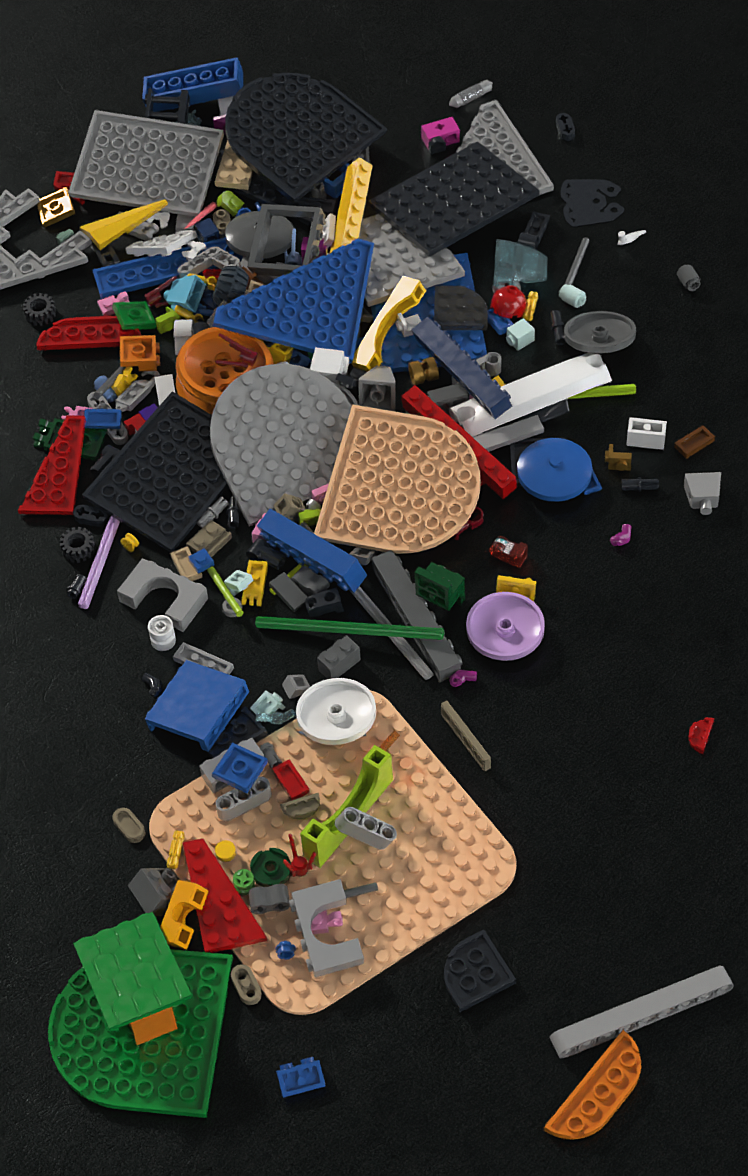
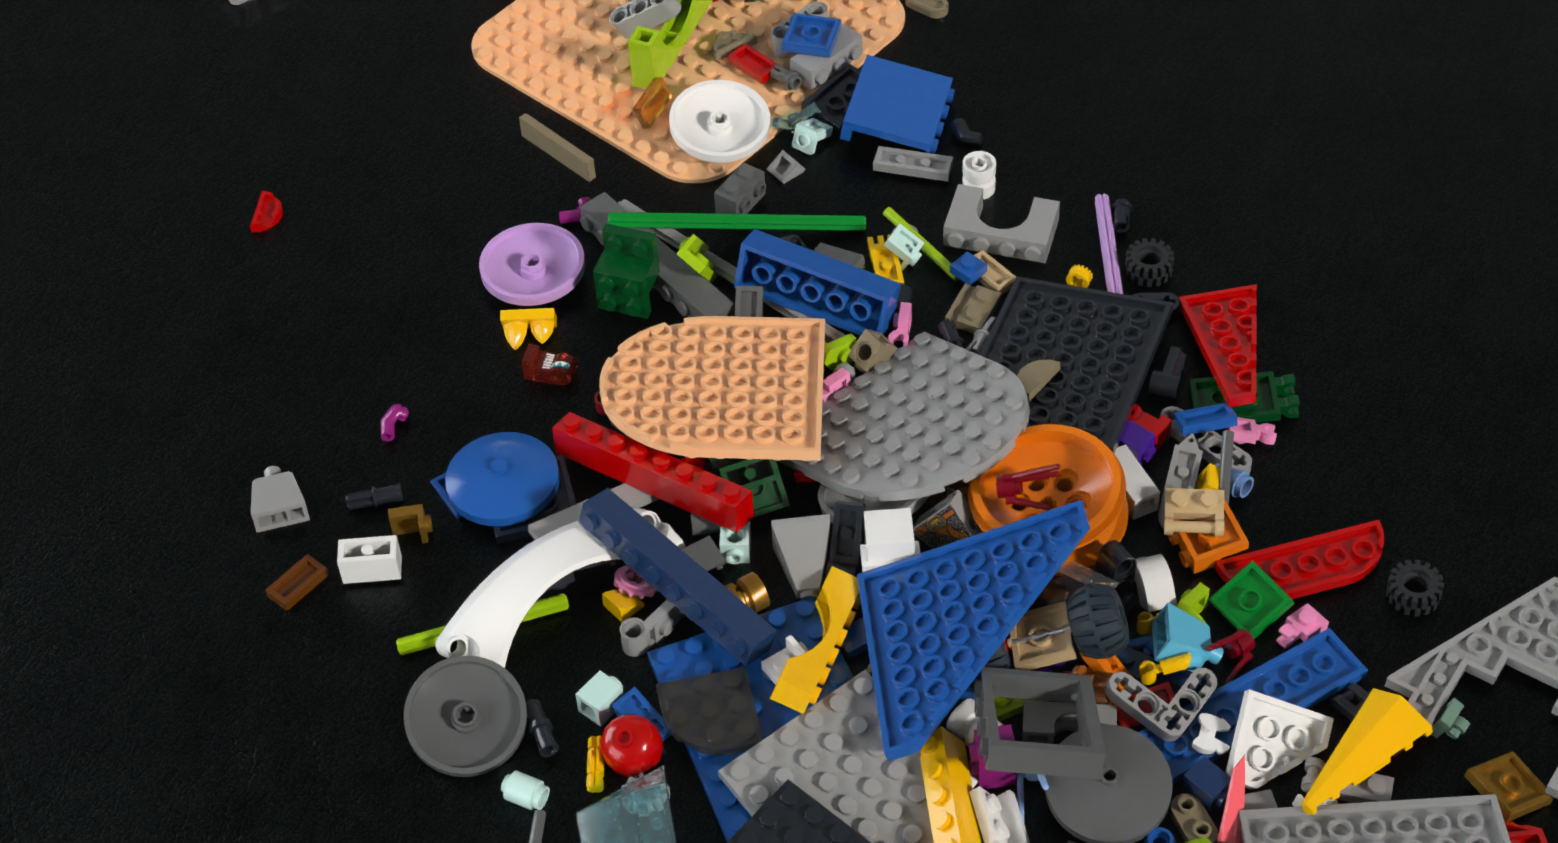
camera: 165 degrees right, 5 degrees down
none -> lime bracket [677,234,719,283]
none -> dark tan tile [1017,360,1060,401]
none -> tan plate [1164,488,1224,537]

